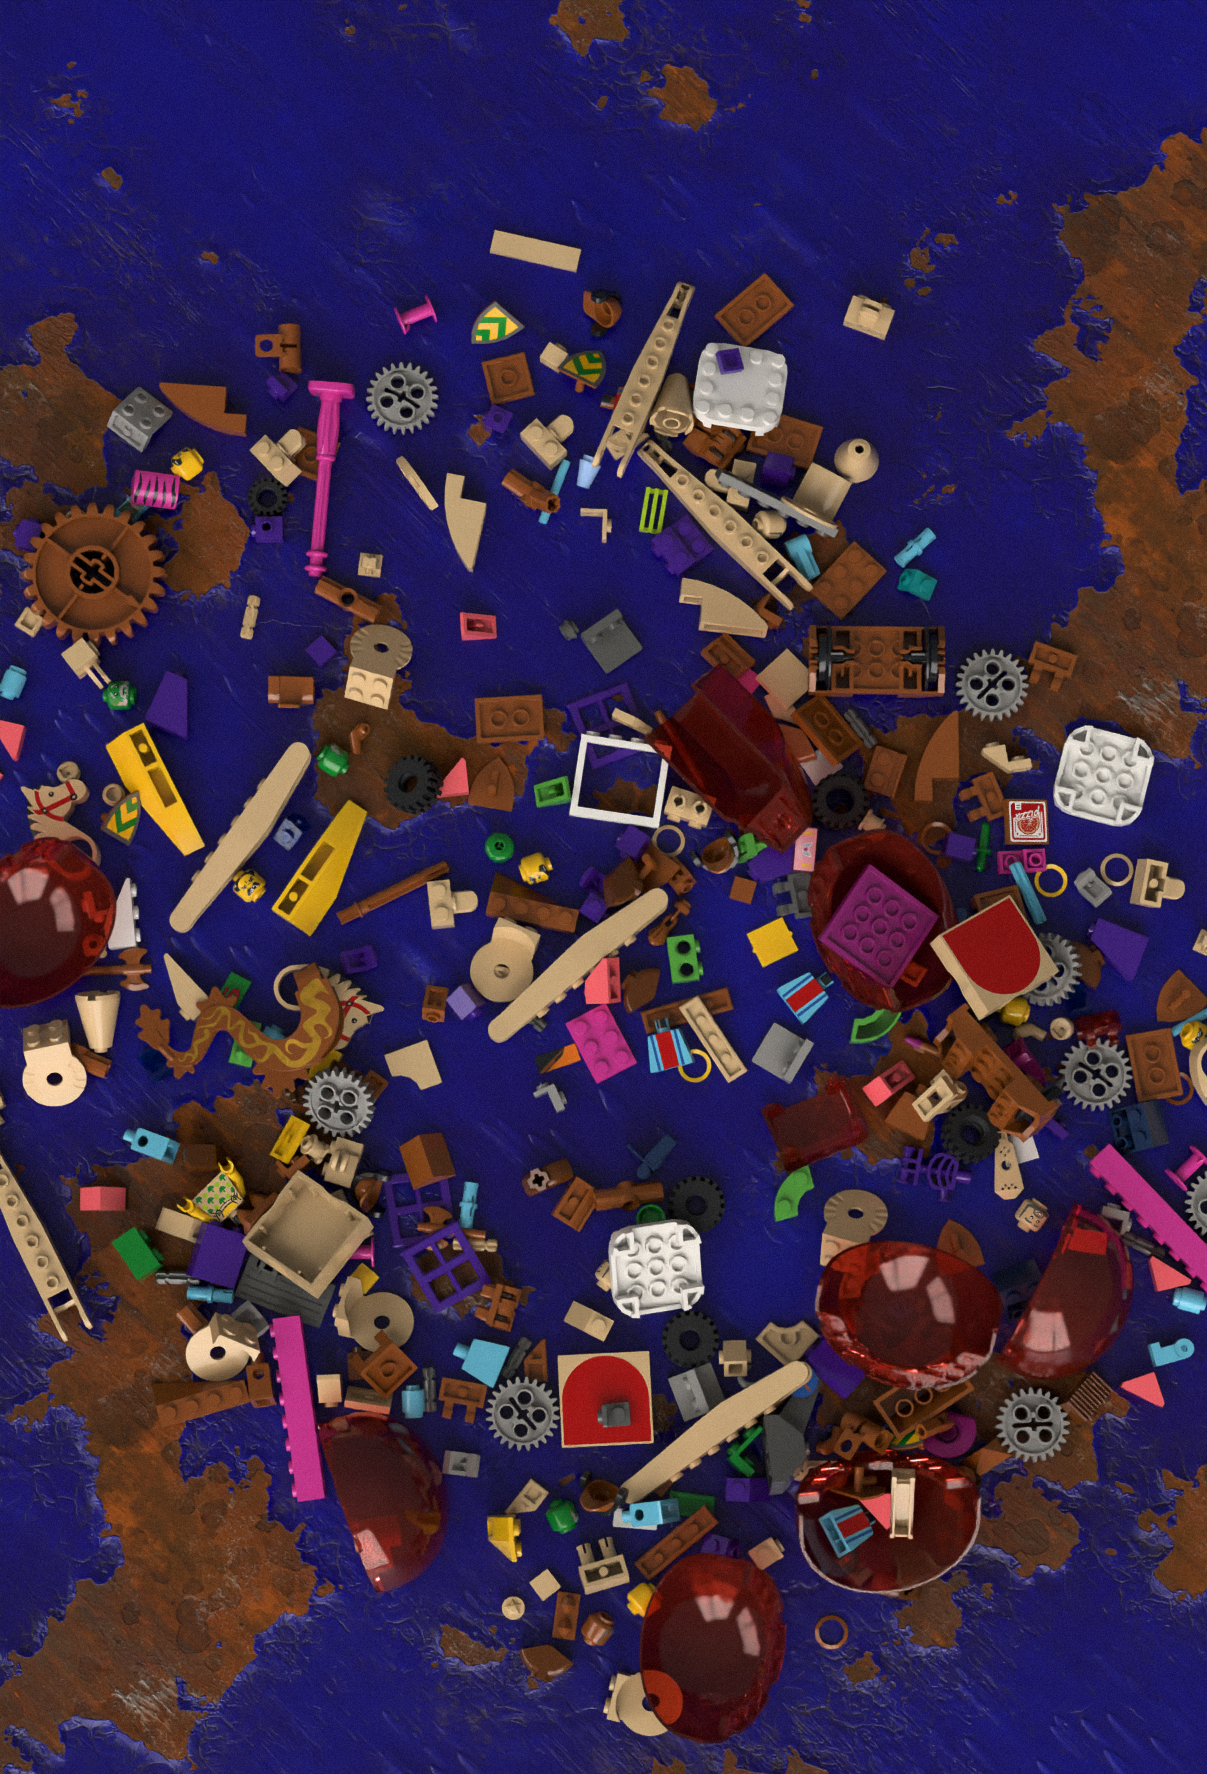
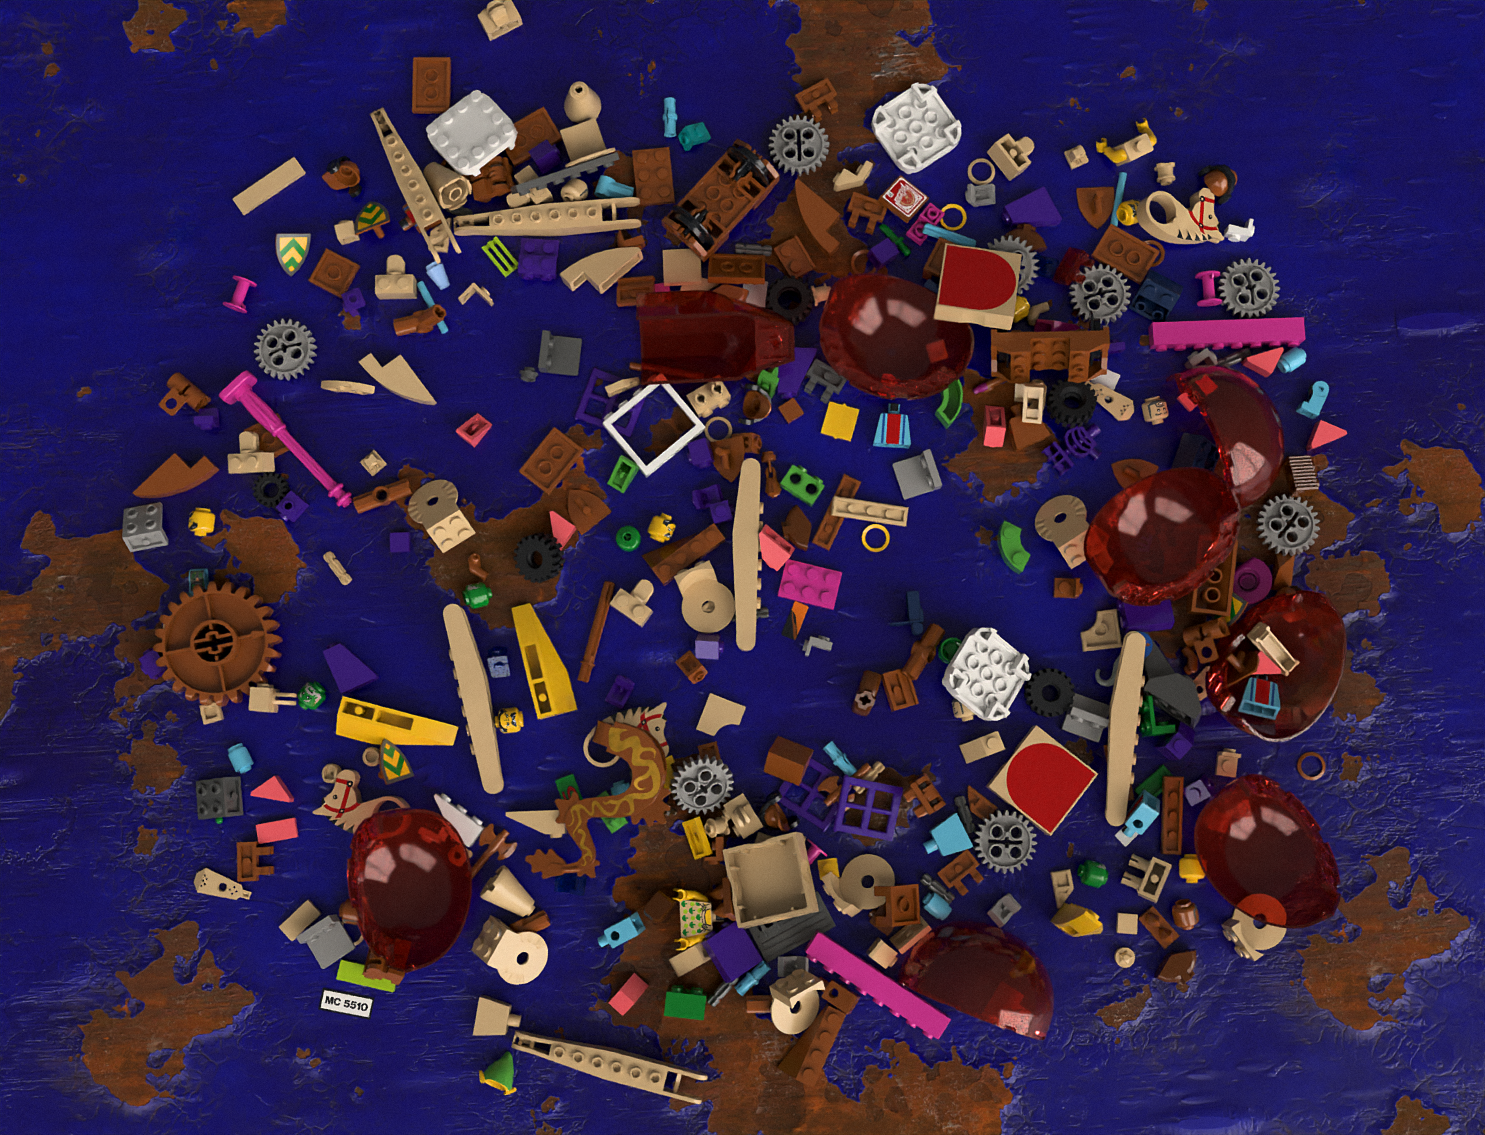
camera: 50 degrees left, 0 degrees up
dark pink brick [131,470,180,510] -> none
dark orange piece [268,675,315,708] -> none
dark orange cap [579,1470,629,1516] -> none
dark grey bracket [597,1402,631,1428] -> none
reddish brown piece [603,856,644,907] -> none
torso [648,1018,695,1073] -> none
black tyre [668,1176,725,1234] -> none
dark purple plate [715,348,744,375] -> none
tan brick [719,1340,751,1377] -> none
clear red windscreen [760,1075,869,1171] -> none
bright pink tile [792,826,819,874] -> none
magenta plate [818,864,940,991] -> none
dark orange bar [915,1411,955,1440] -> none
tan tile [1050,1017,1074,1040] -> none
none -> dark orange bracket [1053,578,1083,599]

